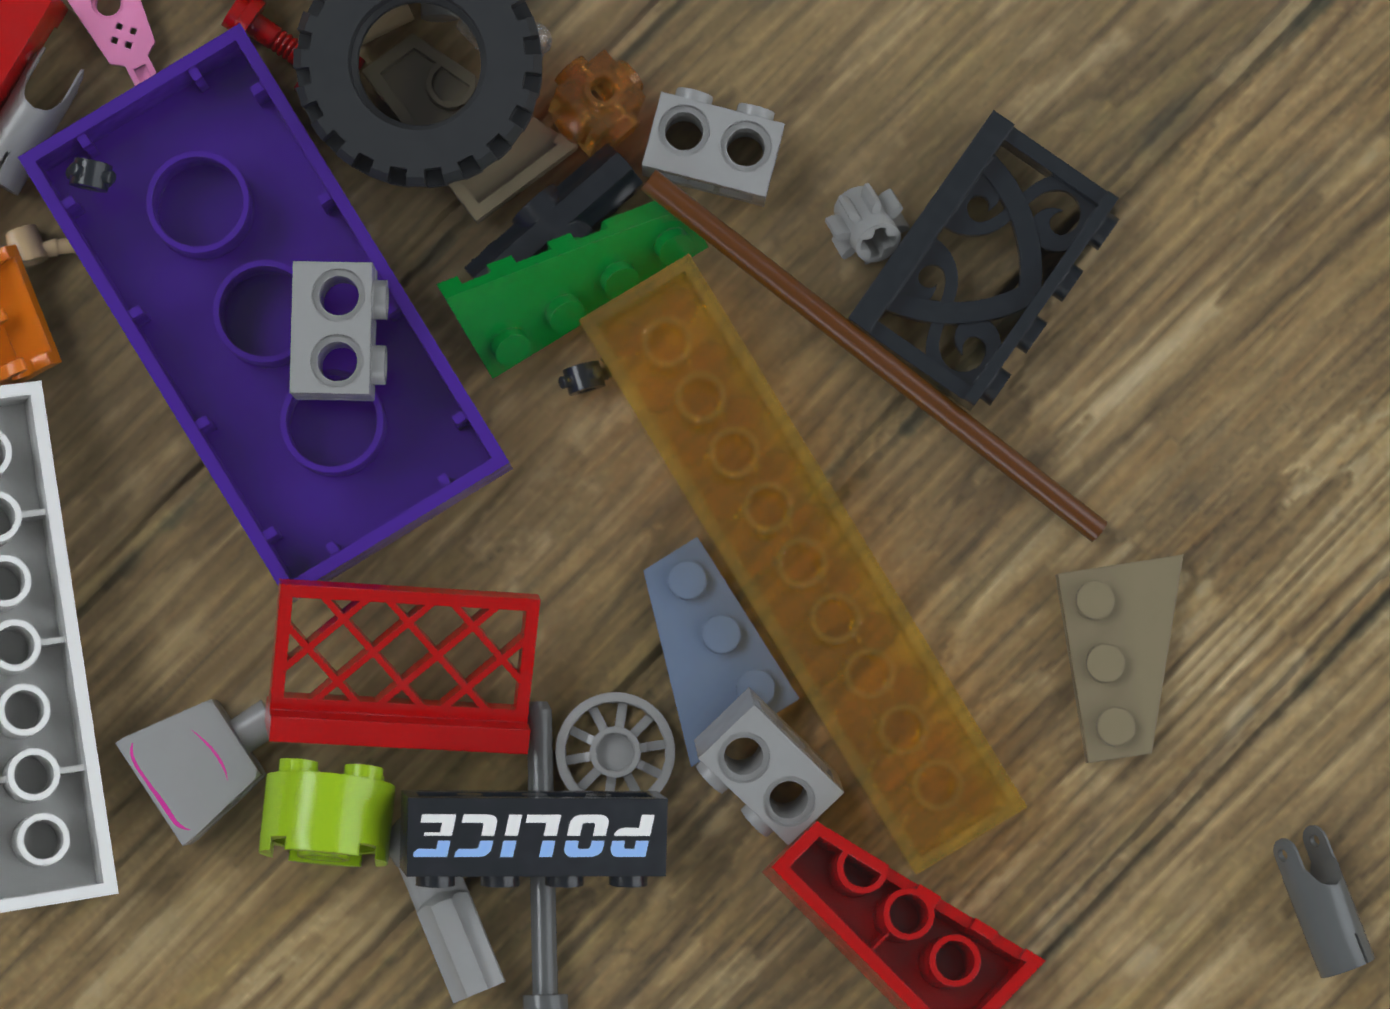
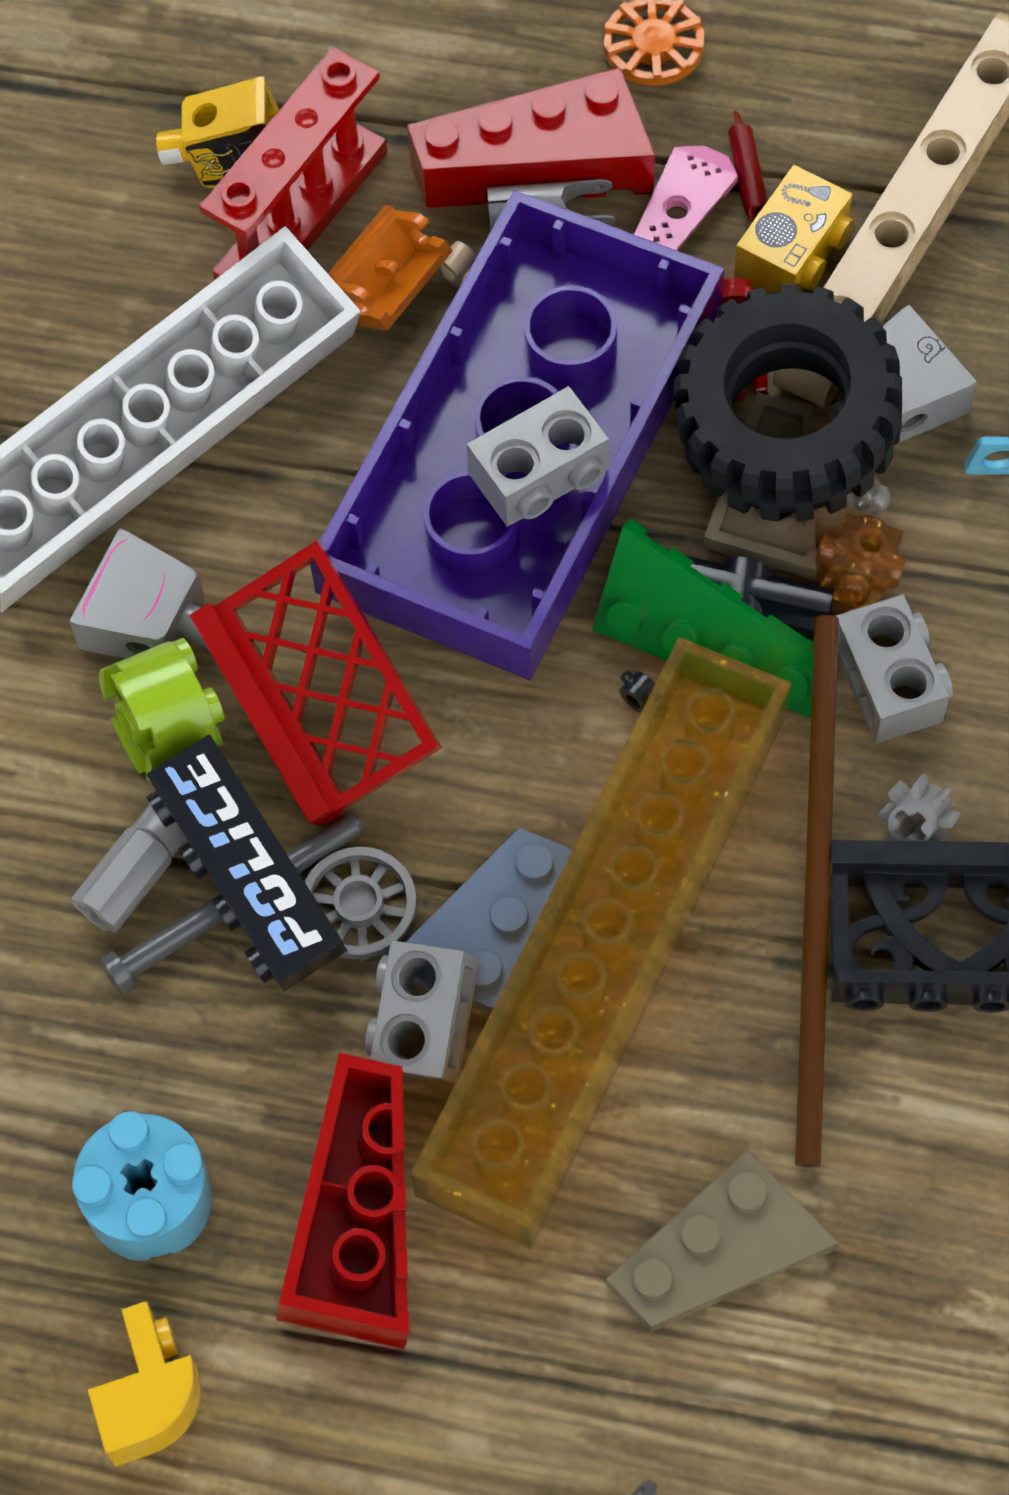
camera: 65 degrees right, 20 degrees down
black piece [66,158,116,193] -> none

